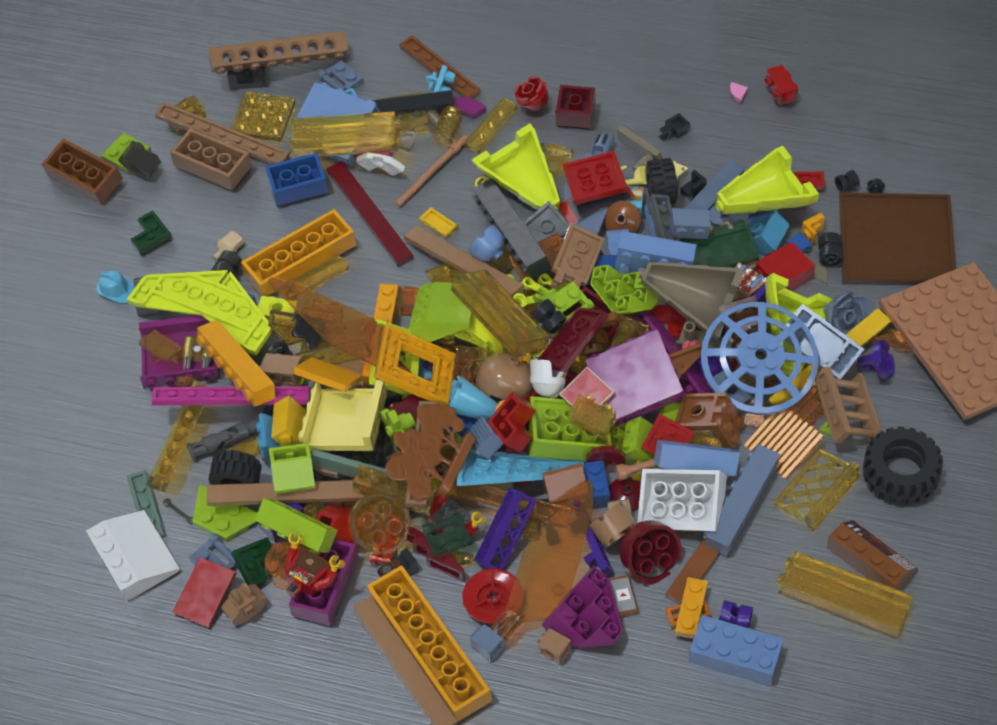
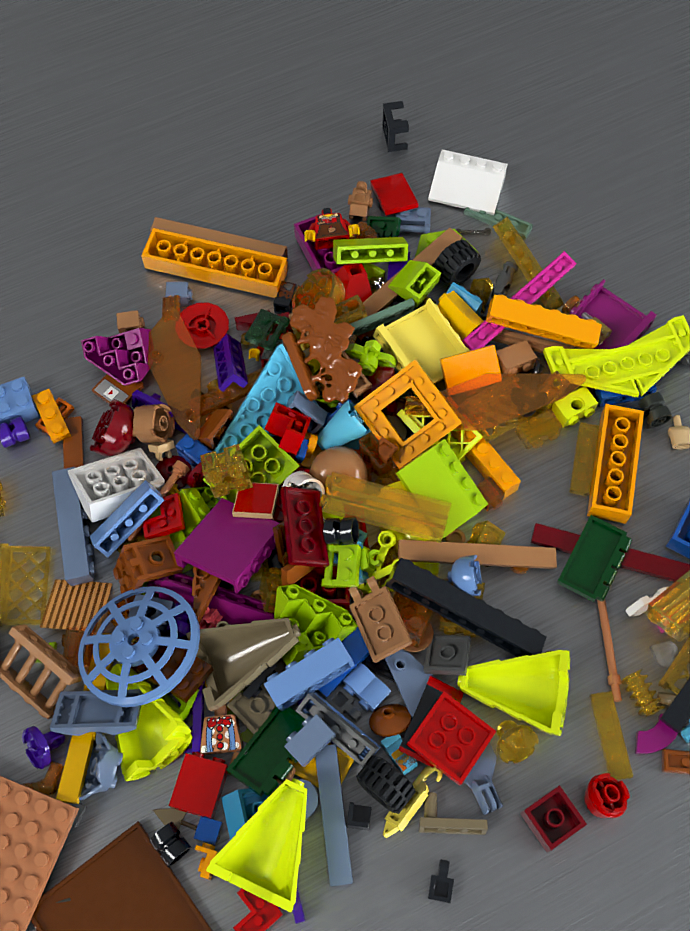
camera: 135 degrees right, 10 degrees up
clear yellow panel [139,330,183,364] -> none
yellow tile [419,207,458,240] -> none
none -> dark orange tile [378,437,398,464]
none -> black panel [382,101,409,152]
none -> dark green hinge [557,515,633,602]

